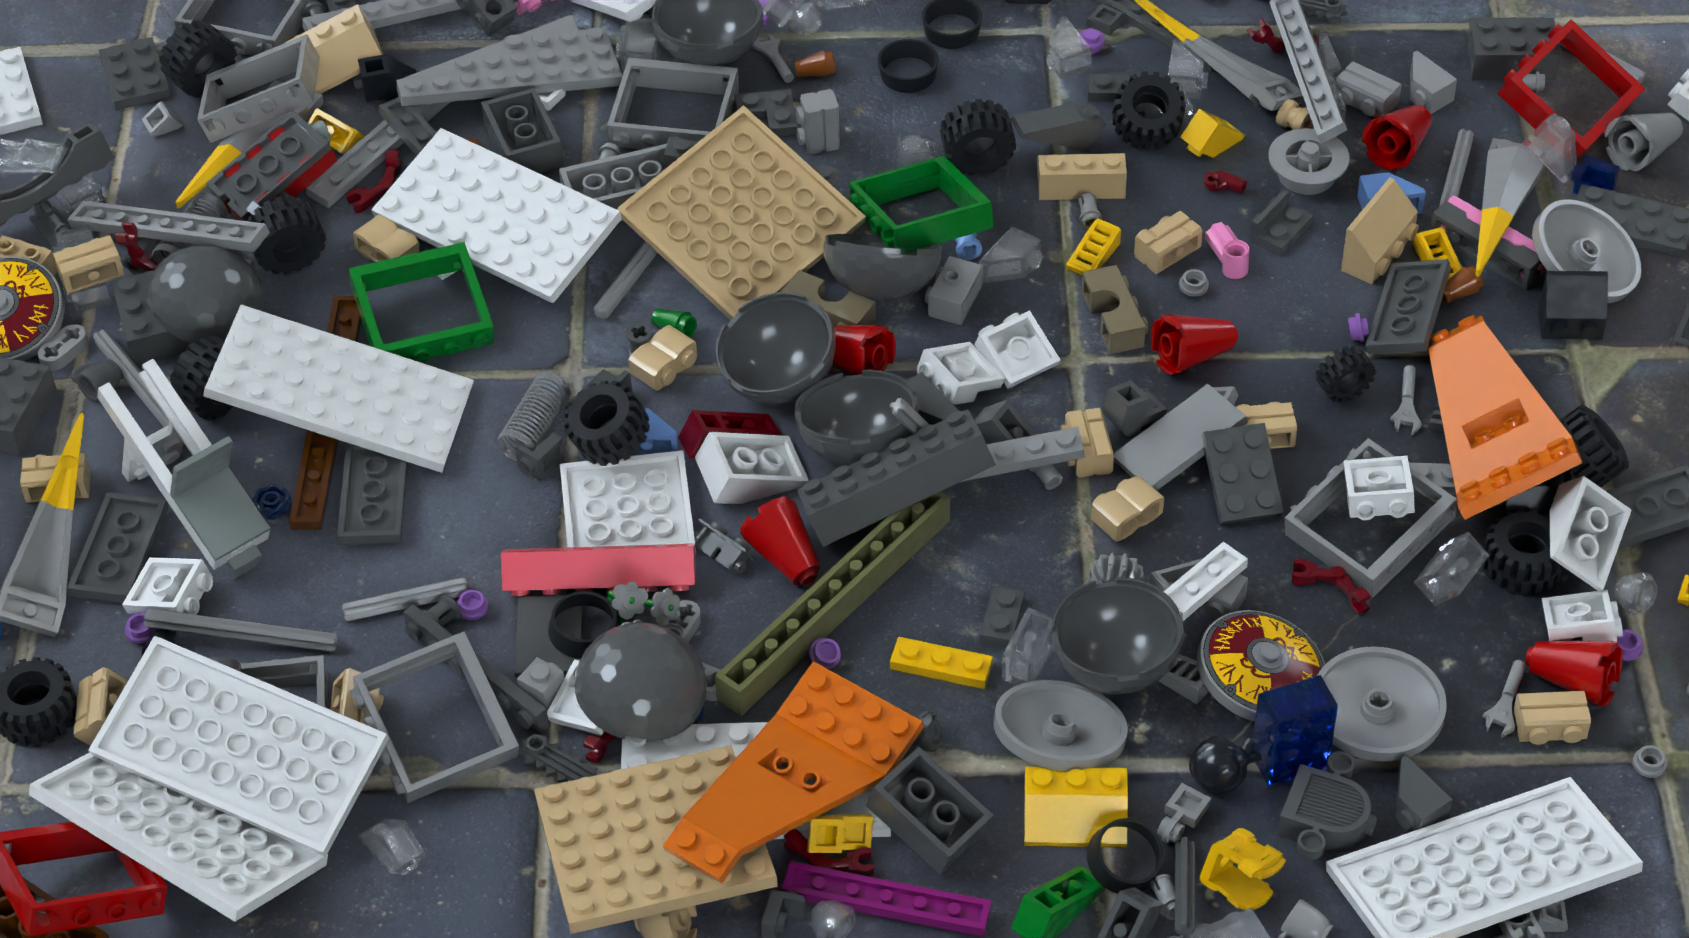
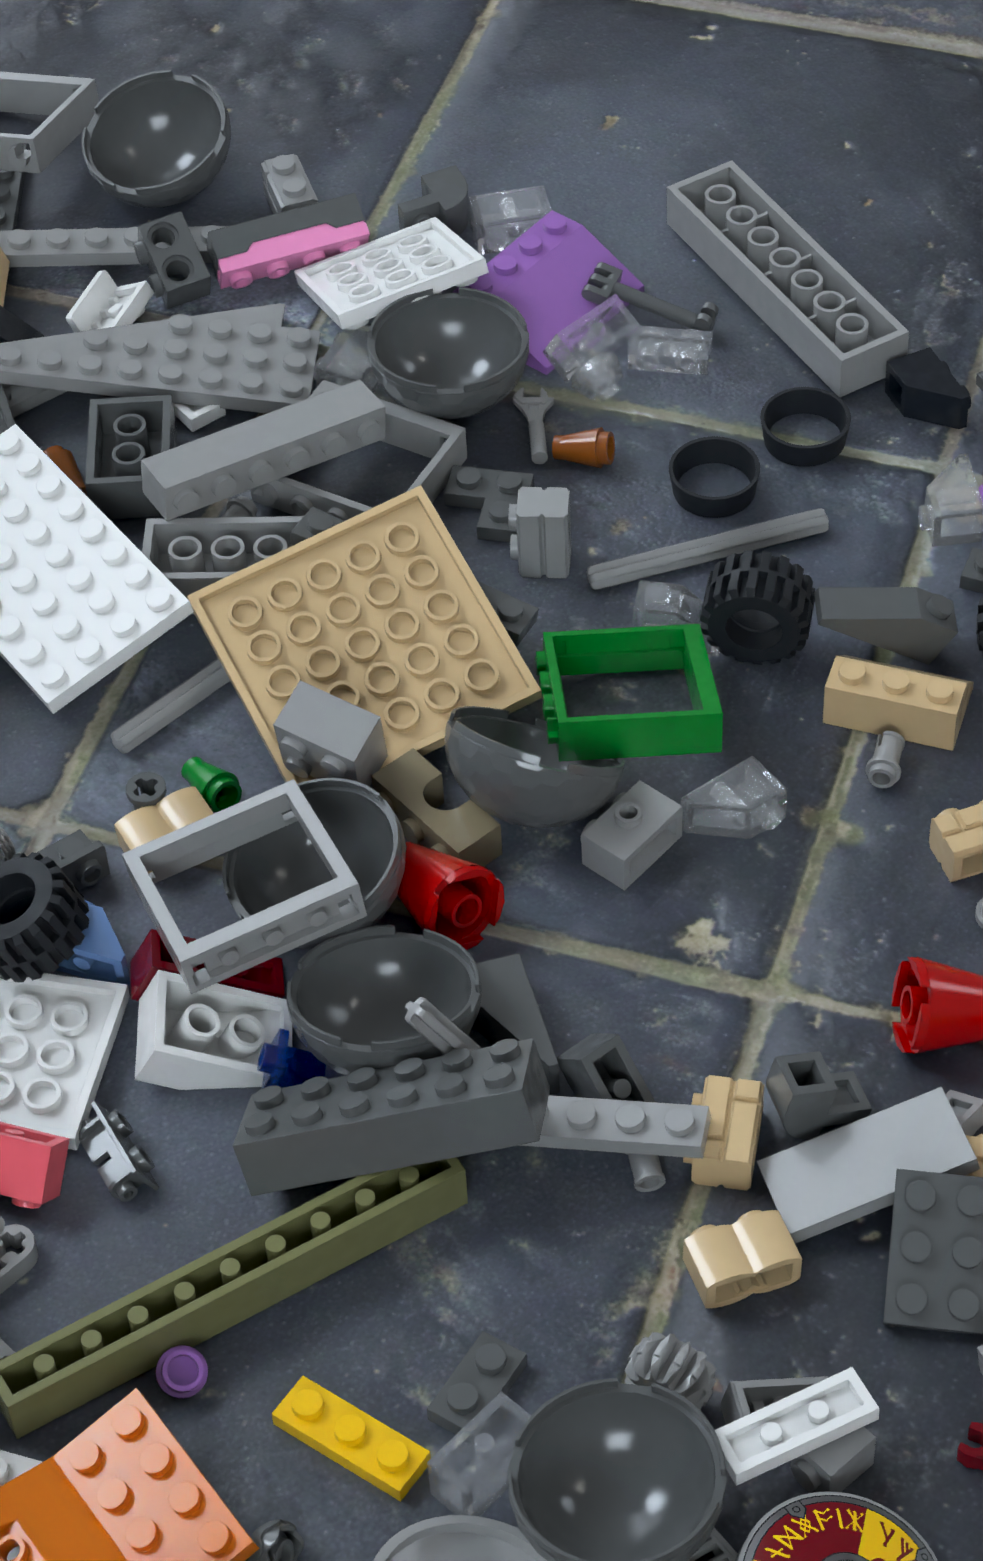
camera: 20 degrees right, 0 degrees up
red cone [740,496,820,586] -> none
white plate [916,342,1005,405] -> none
light blue bush [953,233,982,260] -> none
white plate [974,310,1060,389] -> none
yellow slope [1066,218,1121,275] -> none
dark tan arch [1082,265,1149,355] -> none
none -> white bracket [66,270,154,332]
none -> light grey window [122,779,367,994]
none -> light grey brick [141,379,386,521]
none -> clear blue bracket [257,1028,326,1089]
none -> light grey brick [273,680,388,787]
none -> light grey axle [587,508,829,590]

